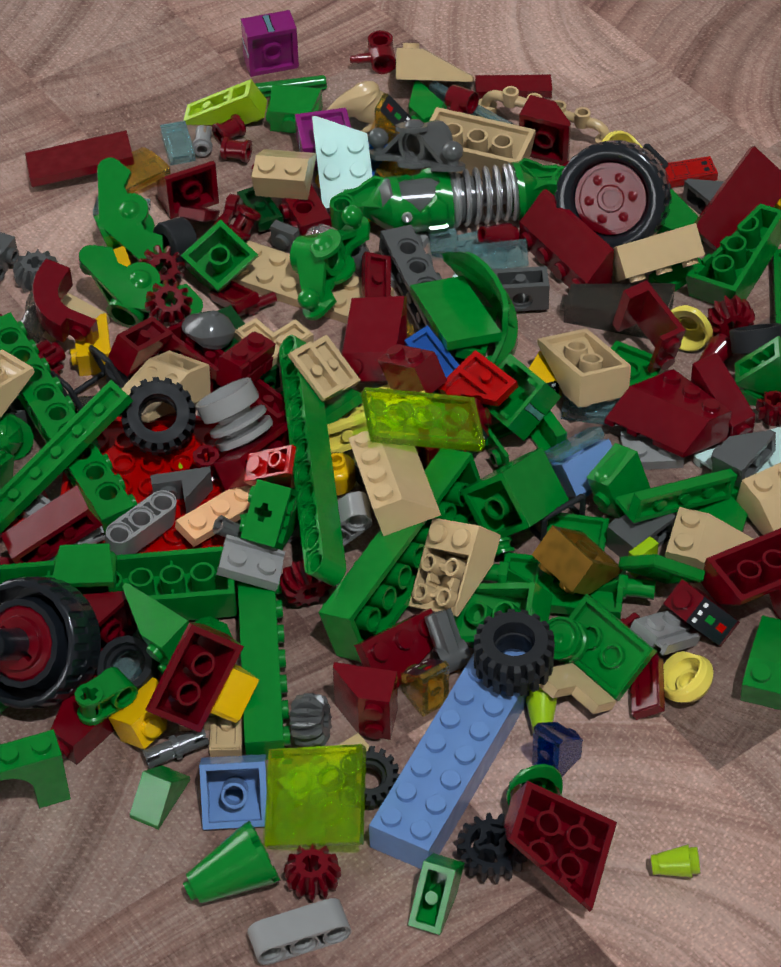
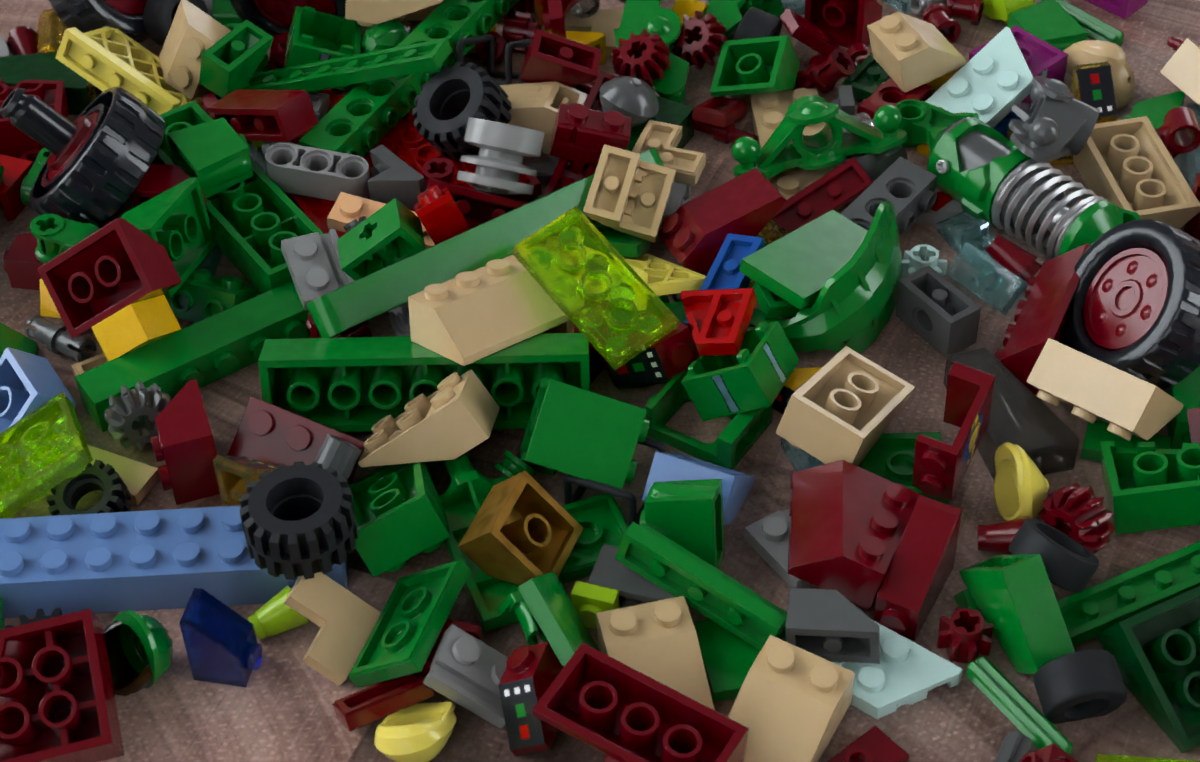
camera: 60 degrees right, 5 degrees down
dark red brick [378,344,447,397] -> none
clear light blue tile [544,426,605,463] -> none
green wheel [547,616,589,663] -> none

